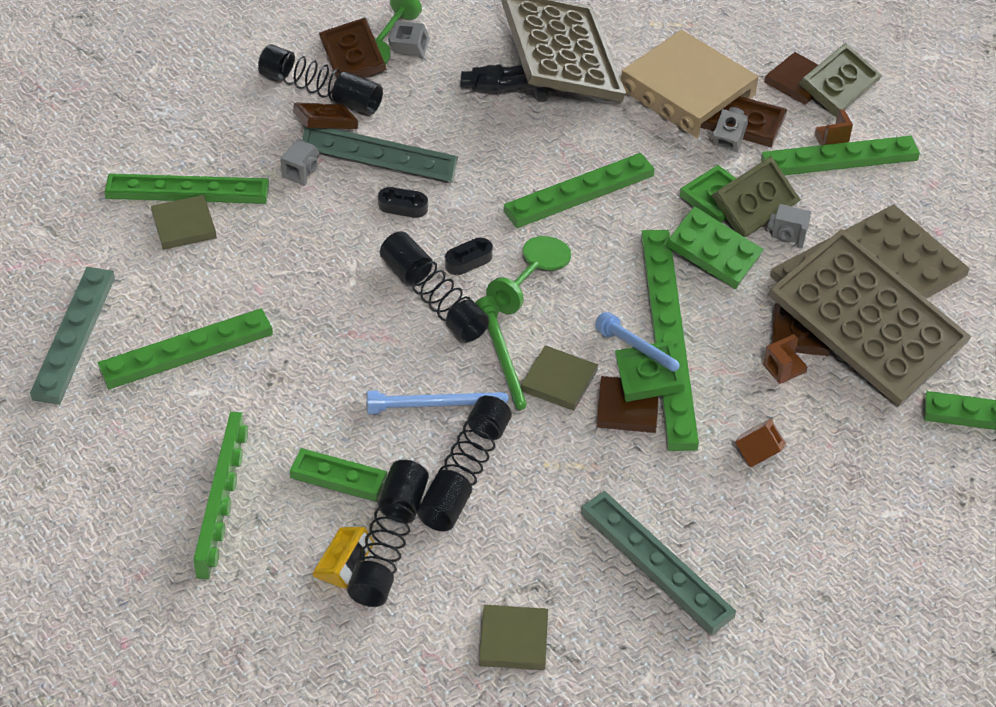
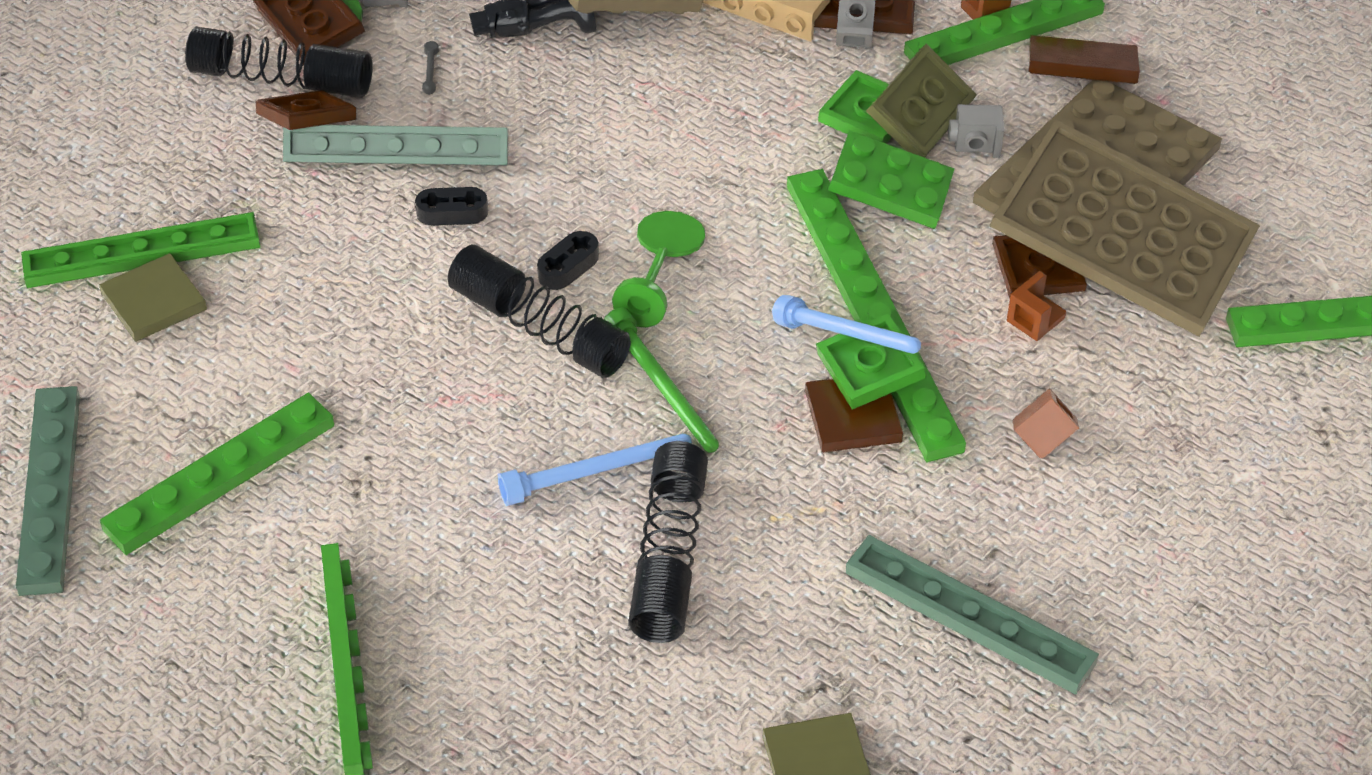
camera: 15 degrees left, 0 degrees up
light grey brick [280,139,319,186] -> none
bright green plate [290,448,387,502] -> none
yellow slope [312,527,374,589] -> none
black piece [347,459,429,607] -> none
bright green plate [503,153,655,228] -> none
olive tile [521,345,598,411] -> none
none -> dark grey hinge [422,41,439,95]
none -> reddish brown tile [1028,35,1140,84]

